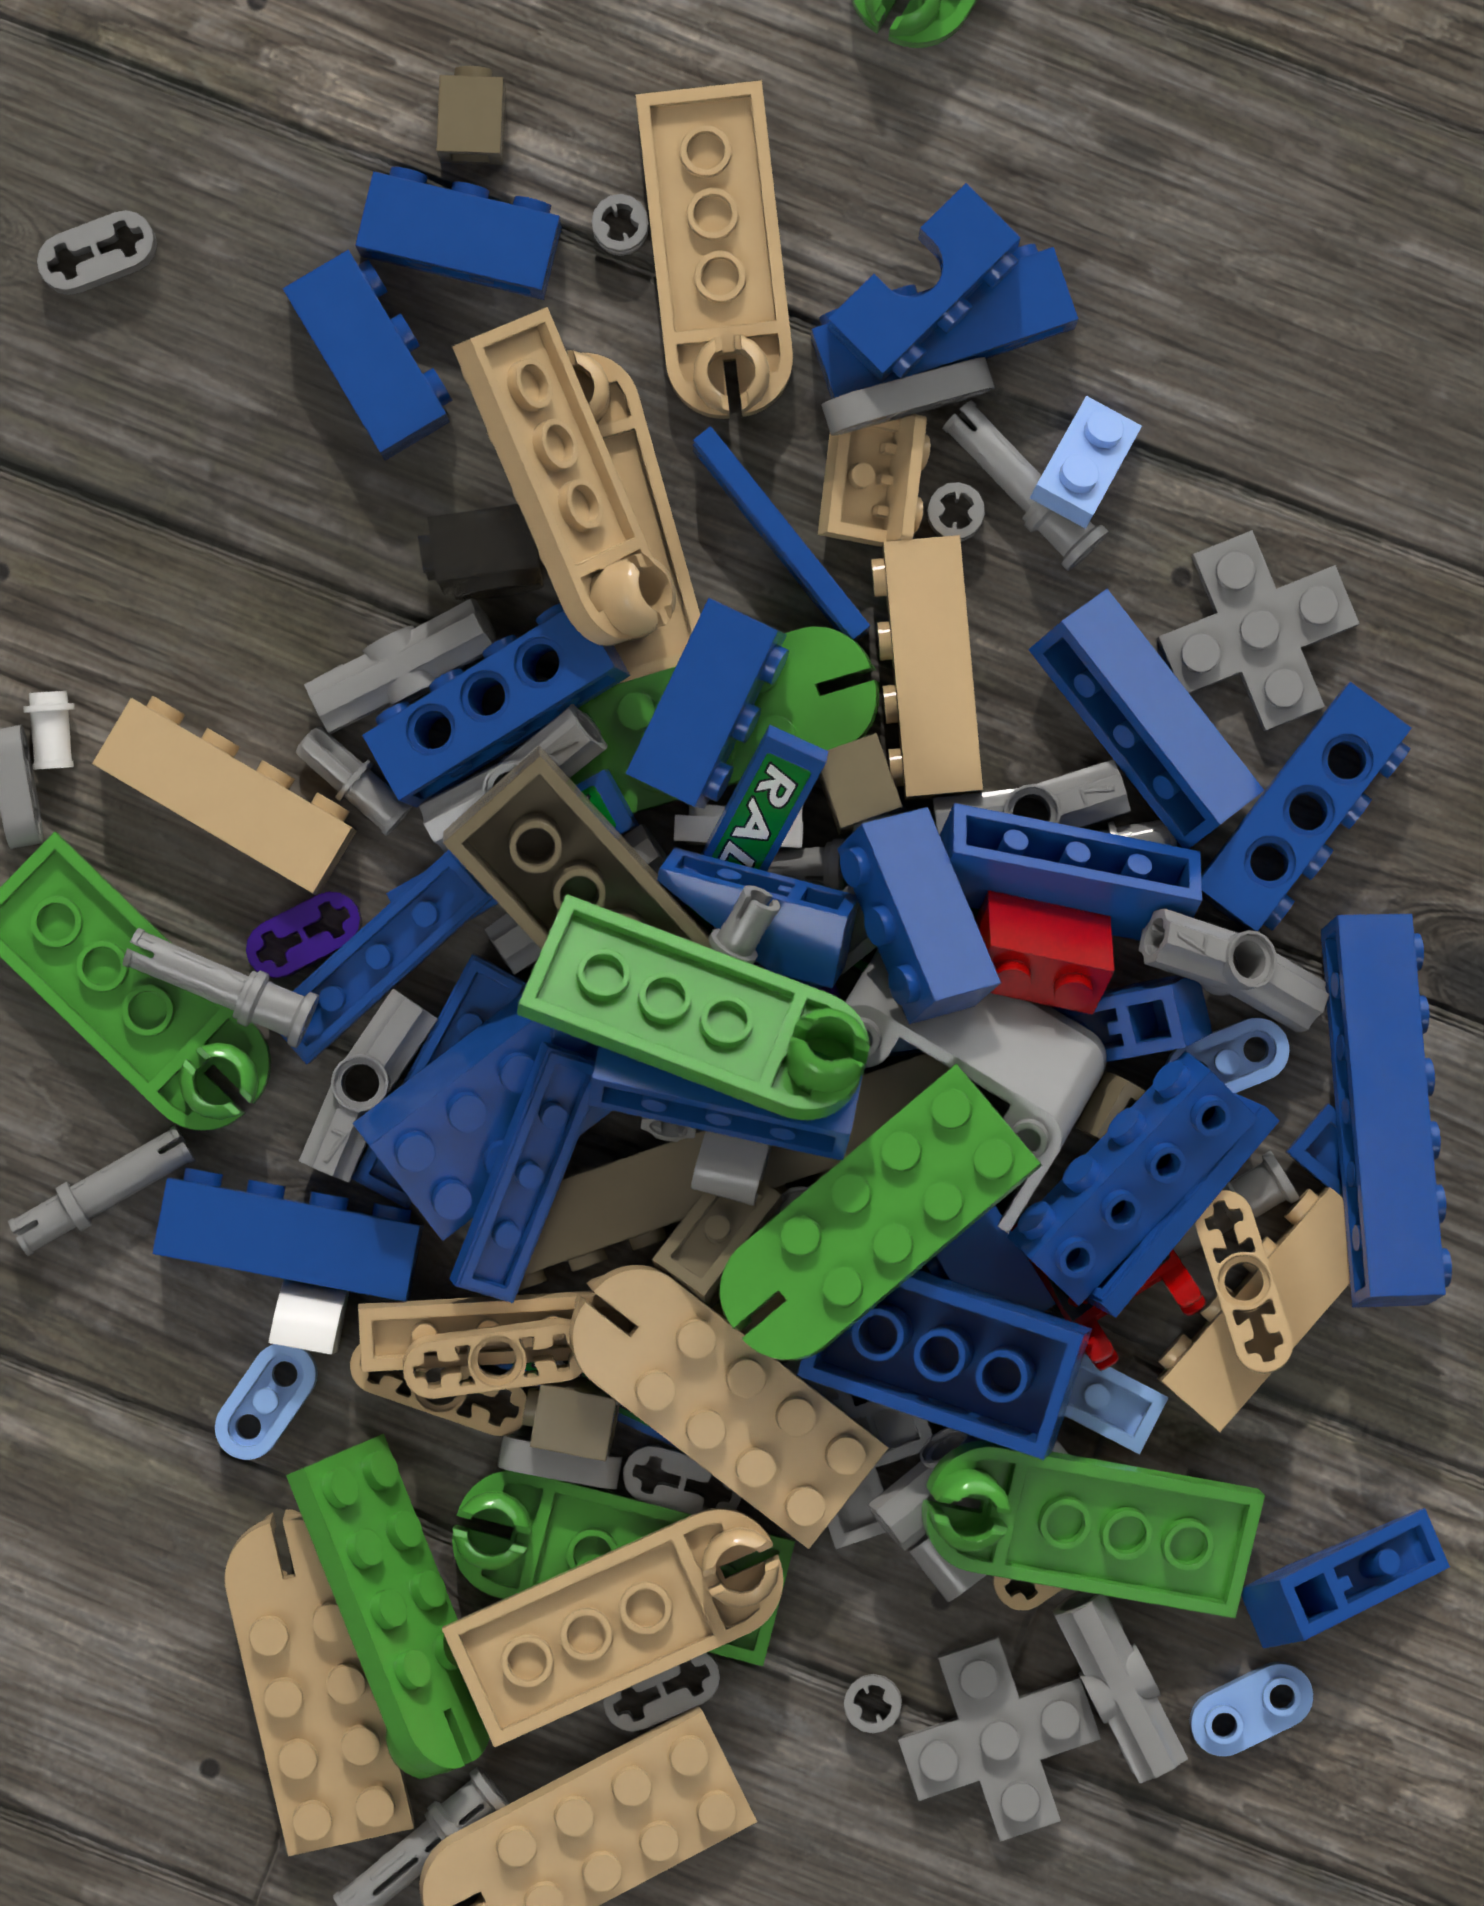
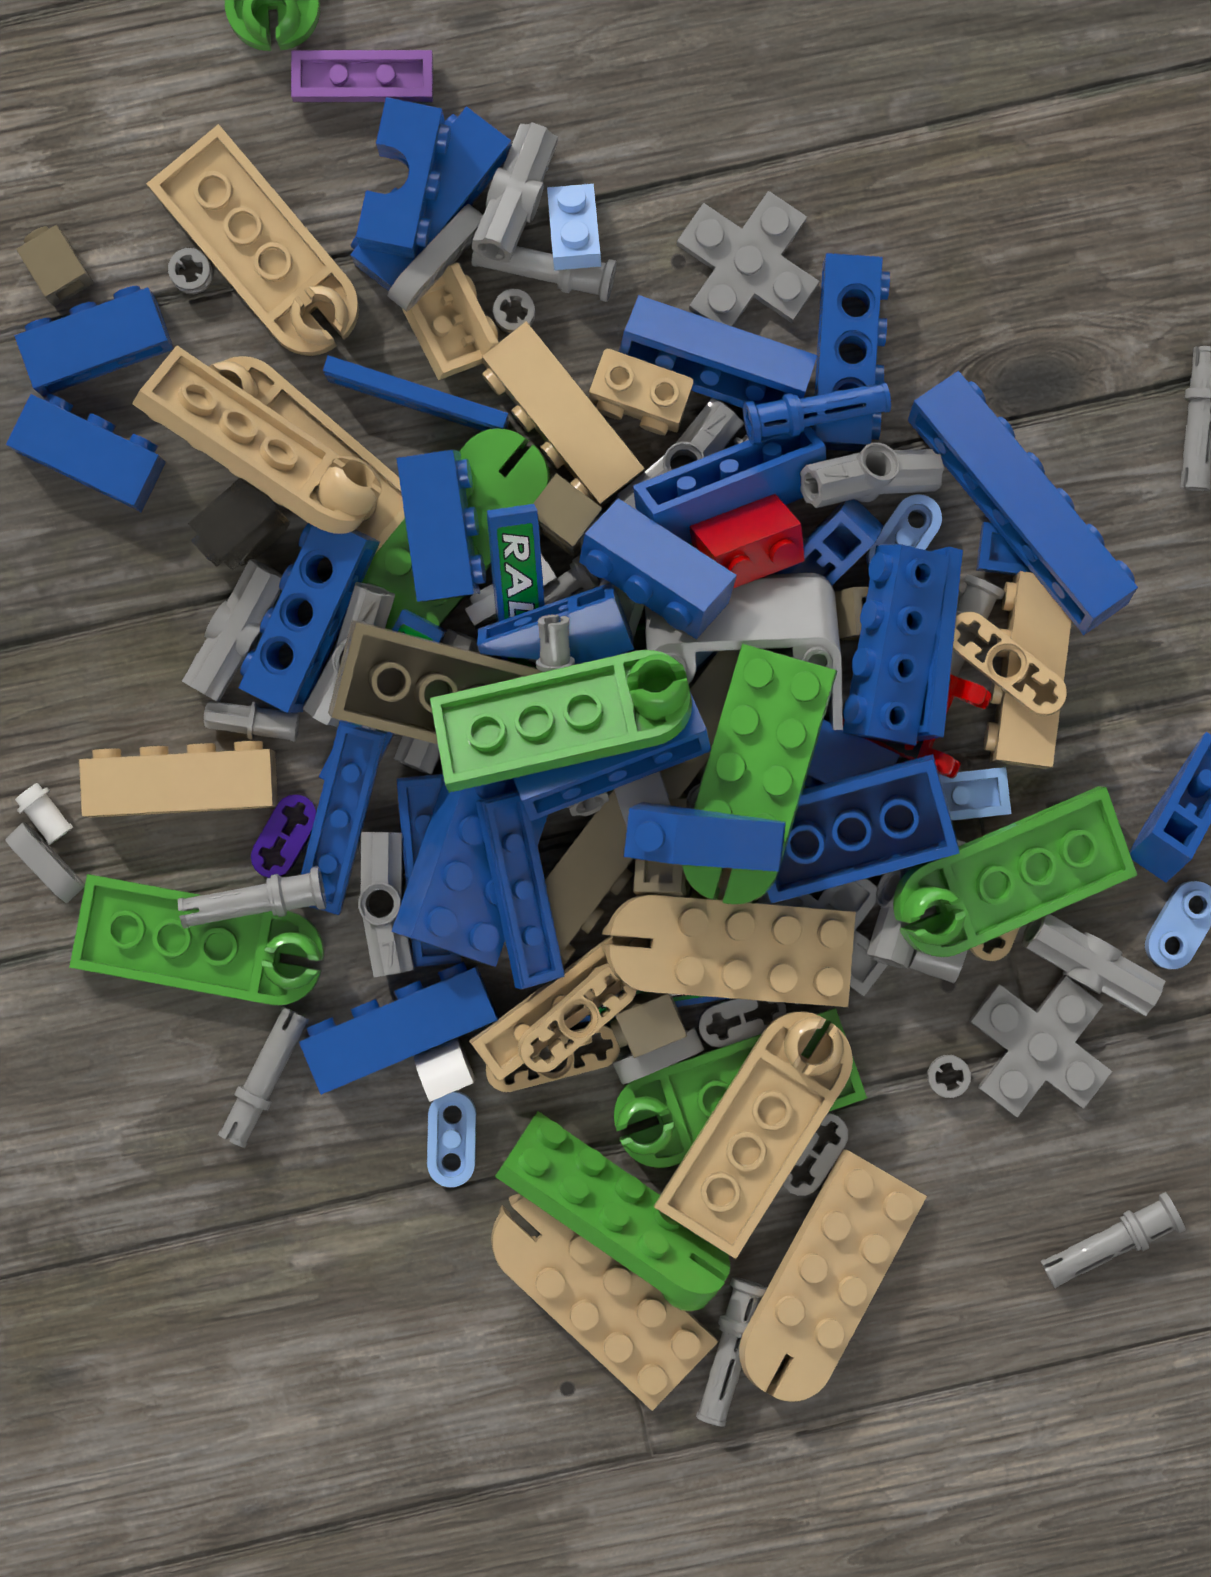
camera: 40 degrees left, 0 degrees up
none -> medium lavender plate [291,50,433,102]
none -> light grey piece [472,122,558,265]
none -> tan bracket [589,349,693,435]
none -> blue slope [624,802,786,872]
none -> blue pin [743,381,891,444]

